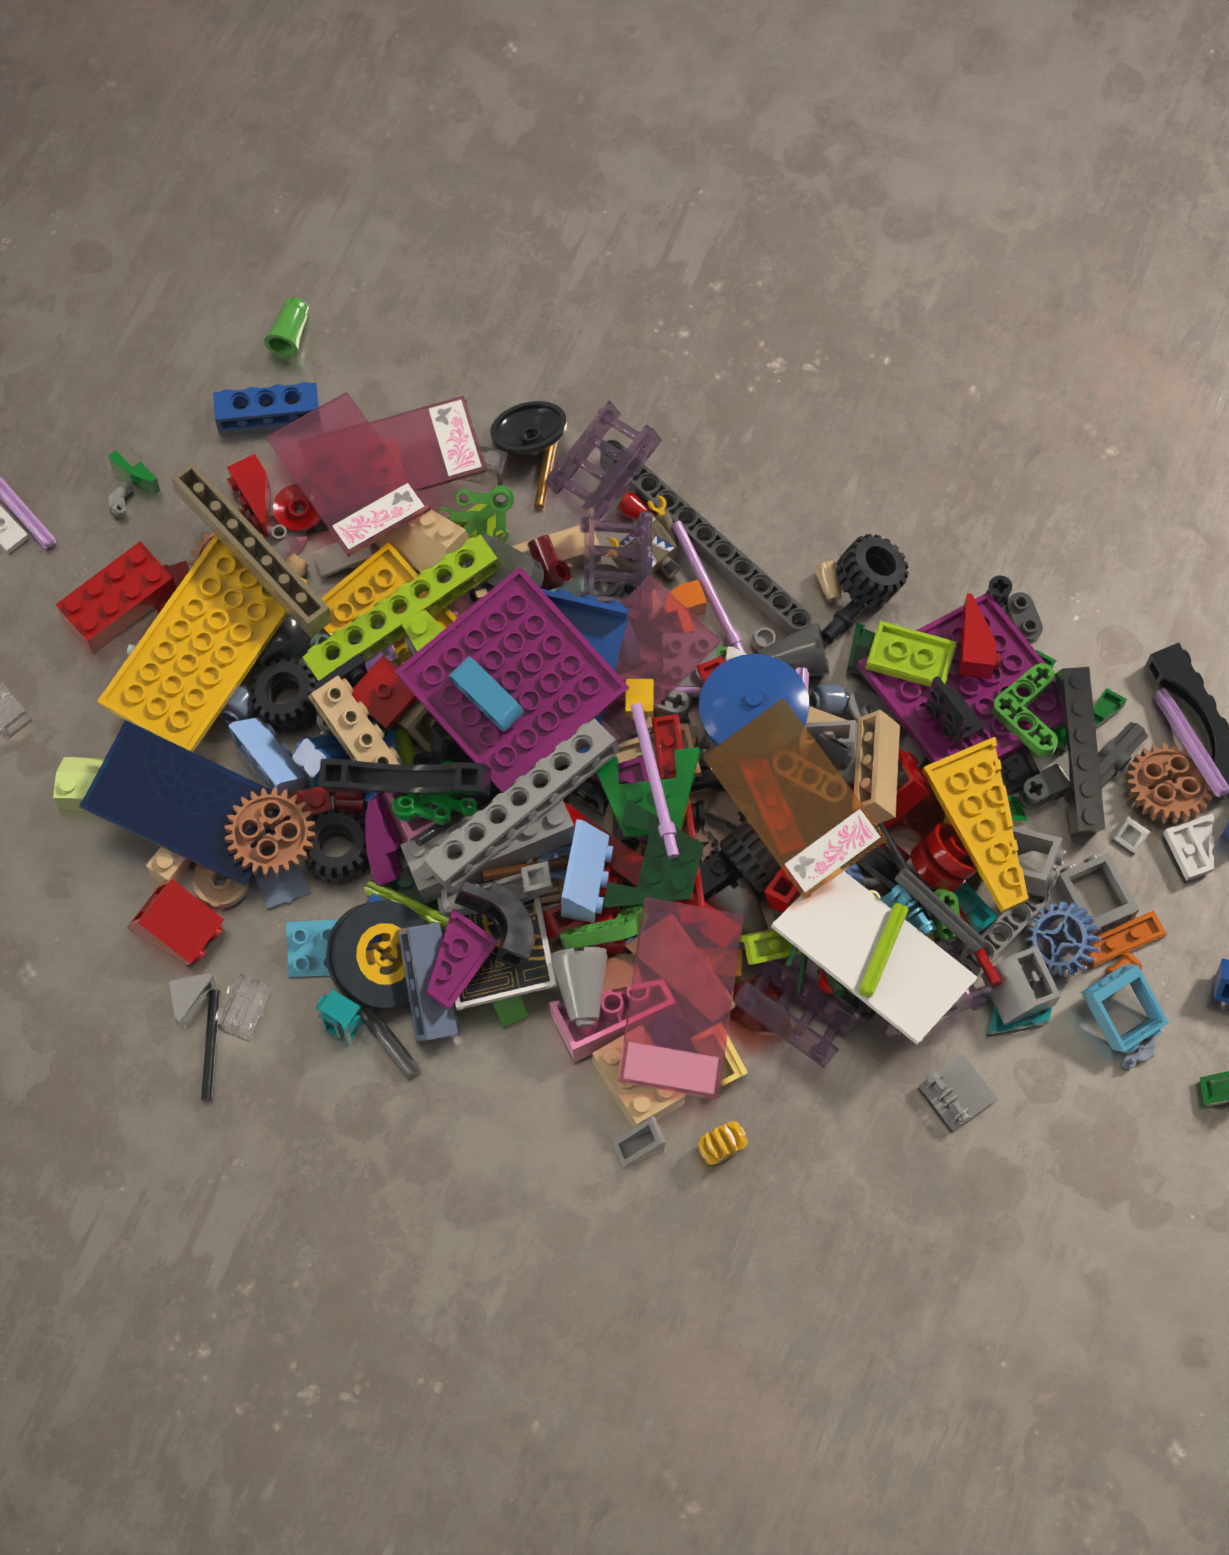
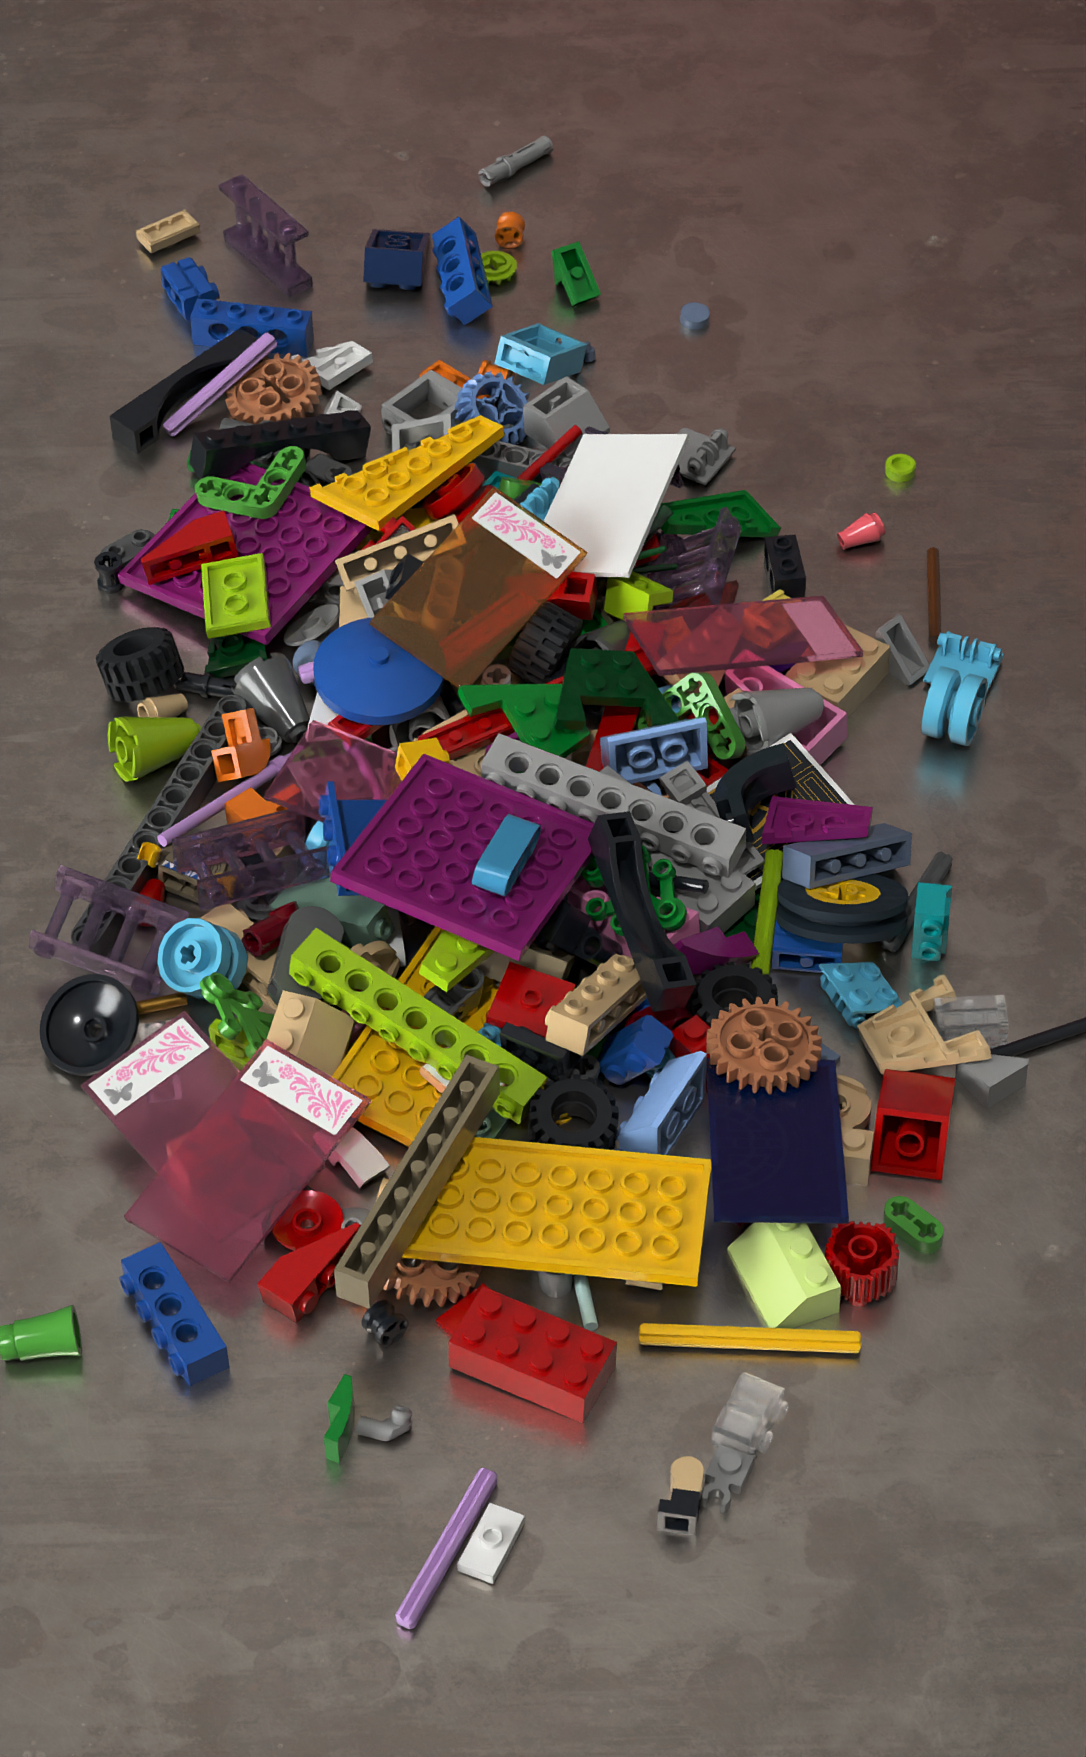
camera: 110 degrees left, 20 degrees down
lavender bar [631,703,679,859] -> none
yellow gear [697,1121,748,1165] -> none
lime axle [858,903,908,998] -> none
dark grey axle [895,868,986,952] -> none
black bracket [926,676,985,746] -> none
none -> lime cone [107,716,201,782]
none -> medium azure wheel [157,918,248,1001]
none -> orange brick [211,708,271,783]
none -> black wheel [361,1299,409,1347]
none -> yellow axle [639,1323,861,1353]
none -> green wing [654,490,781,537]
none -> sand blue tile [680,302,710,329]
none -> black brick [764,534,806,605]
none -> red brick [825,1219,899,1307]
none -> coral cone [837,512,885,550]
none -> tan wing [857,974,992,1074]
none -> bright green beam [883,1196,944,1254]
none -> lime tile [885,454,916,482]
none -> medium azure wheel [921,666,988,746]
none -> medium azure hinge [923,631,1004,692]
none -> reddish brown bar [927,547,941,645]

